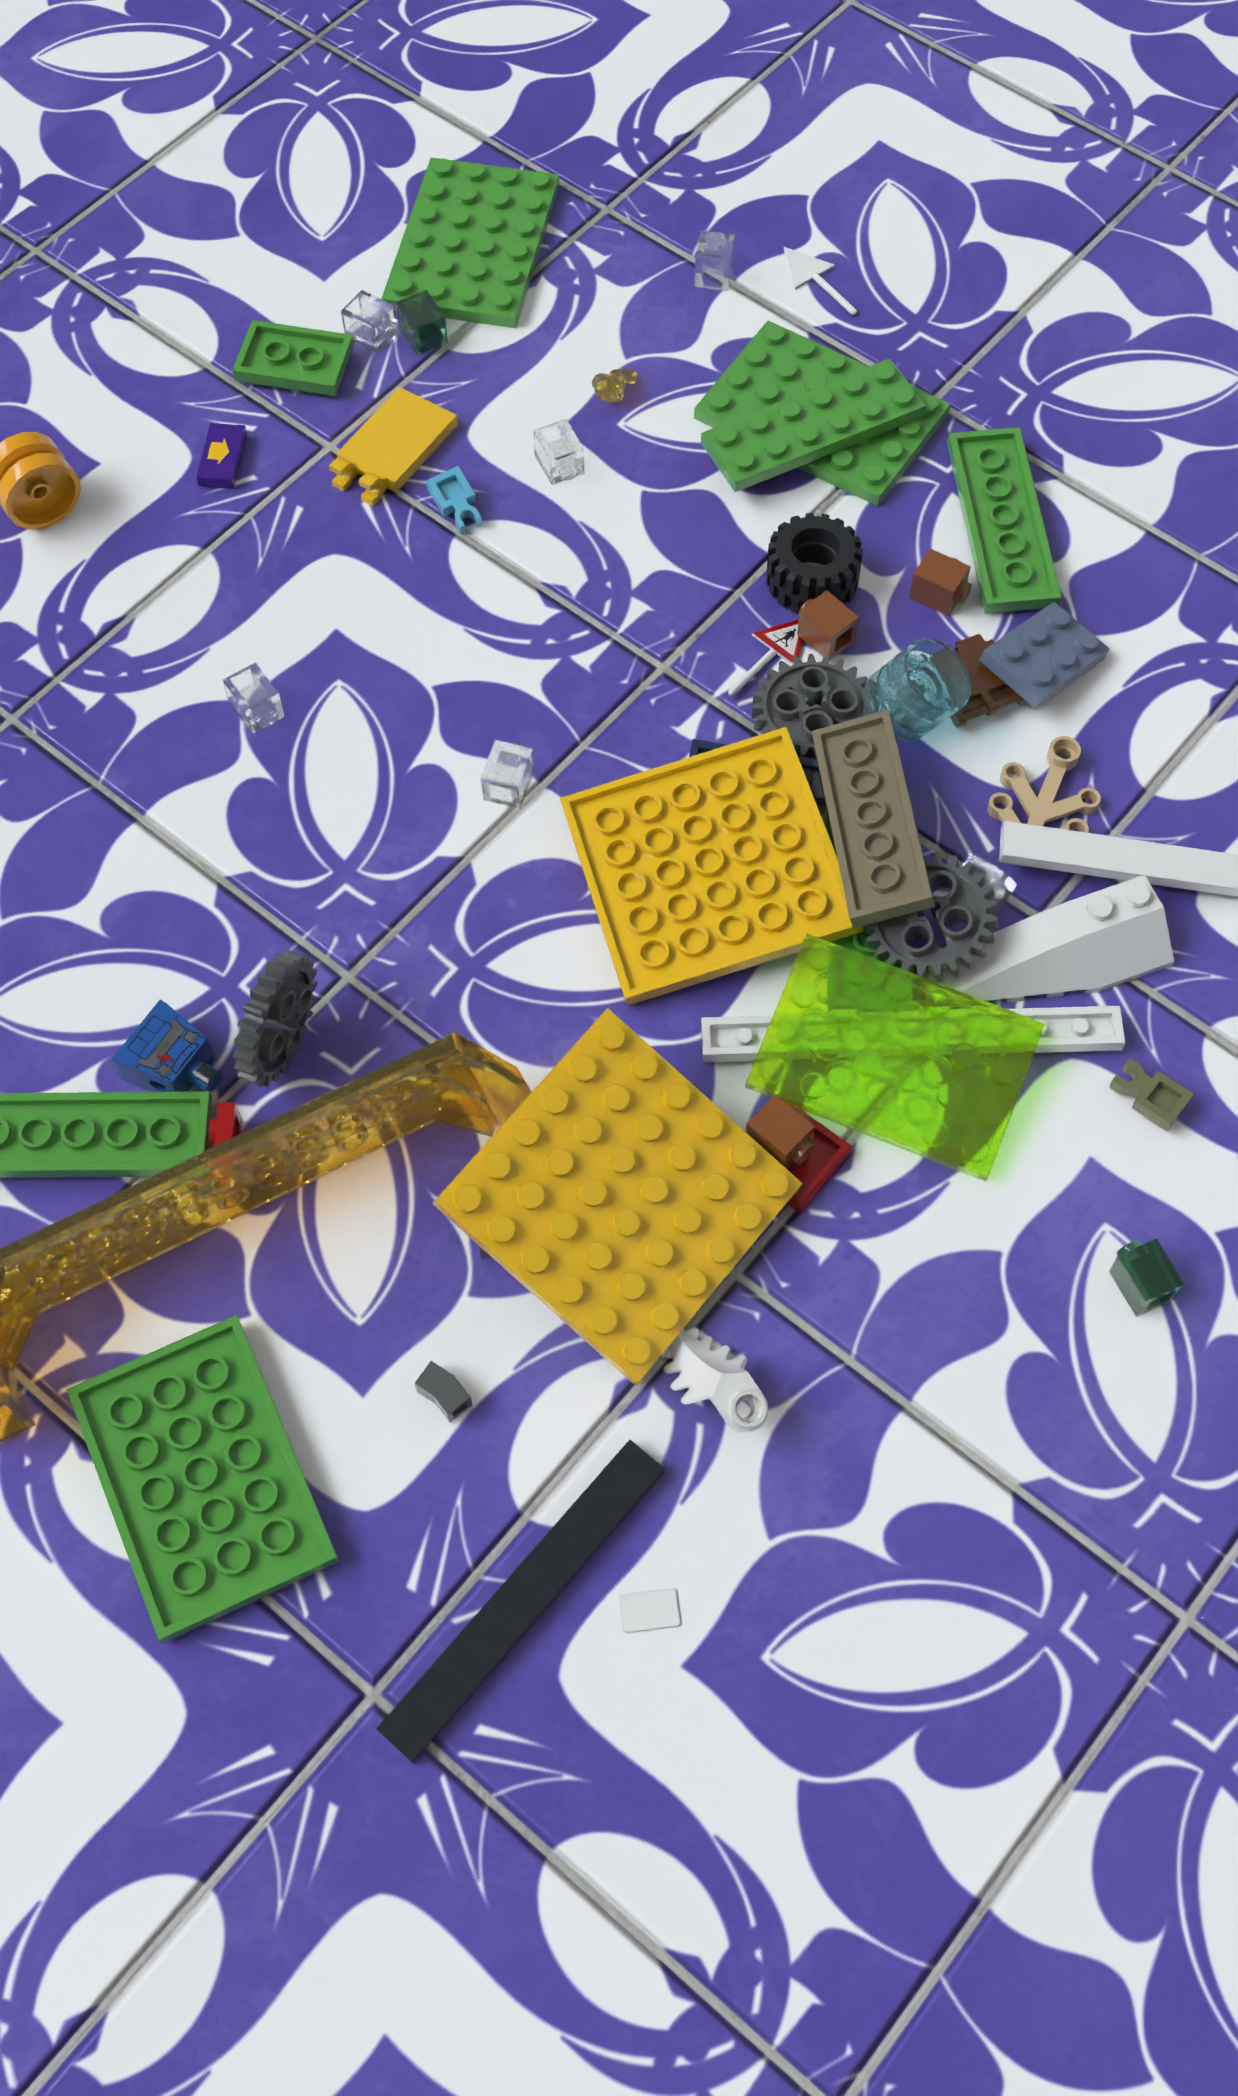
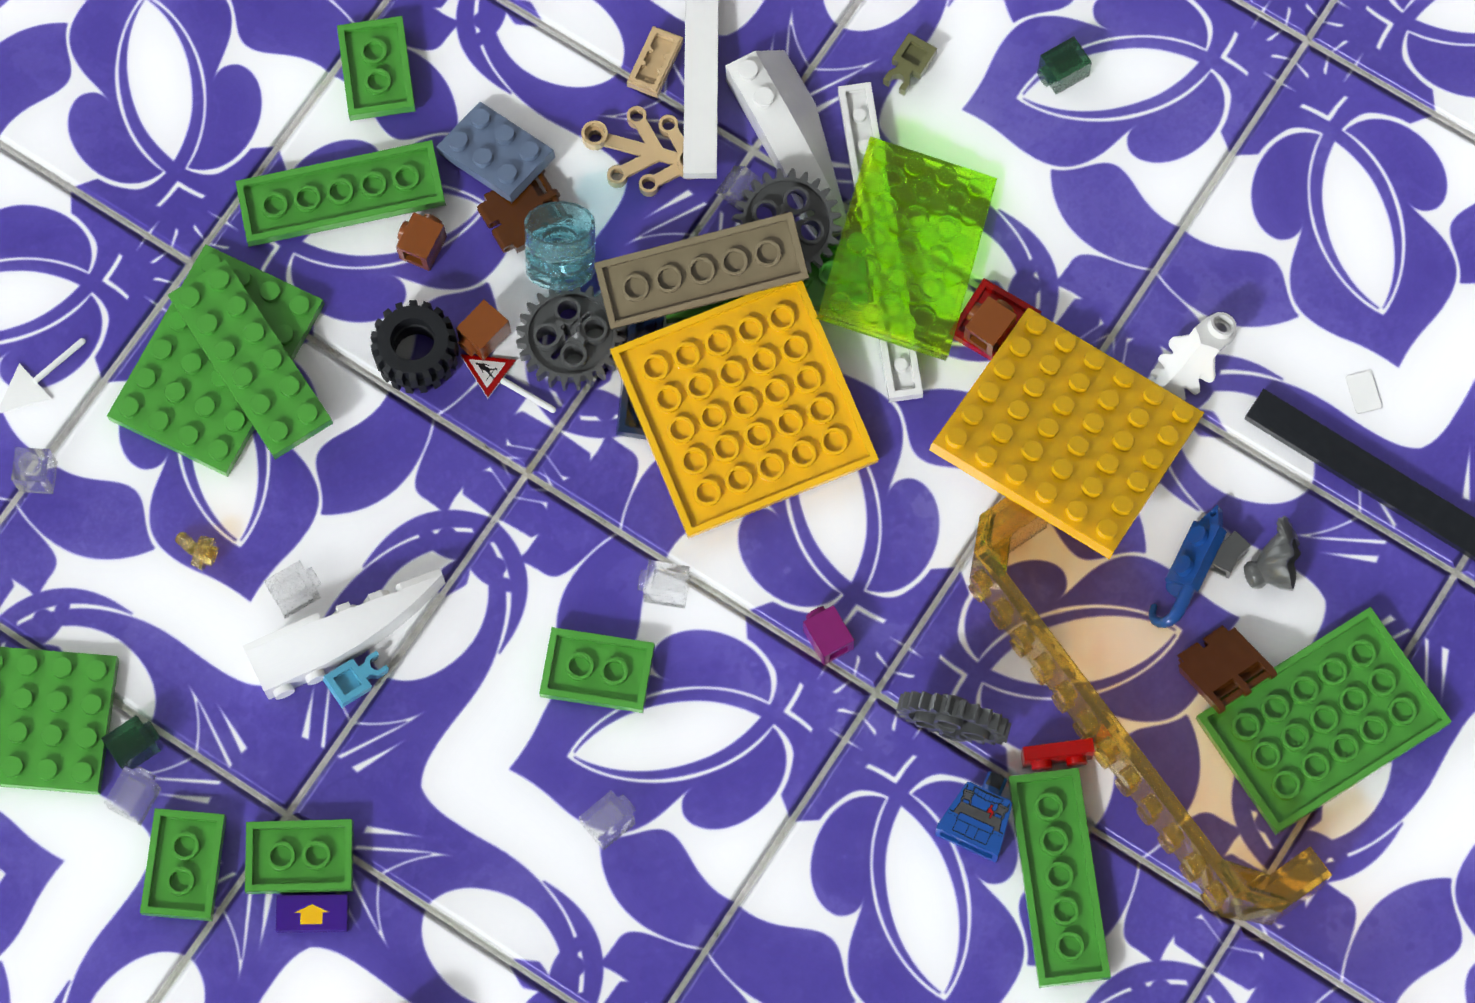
camera: 95 degrees left, 10 degrees up
yellow tile [329,387,458,506] -> none
none -> white wedge [243,568,446,700]
none -> bright green plate [245,819,354,894]
none -> bright green plate [337,16,416,121]
none -> bright green plate [539,627,655,713]
none -> tan plate [627,26,684,98]
none -> magenta brick [803,605,854,665]
none -> blue plate [1149,505,1227,628]
none -> reddish brown plate [1177,625,1277,714]
none -> dark grey hair [1244,516,1301,591]

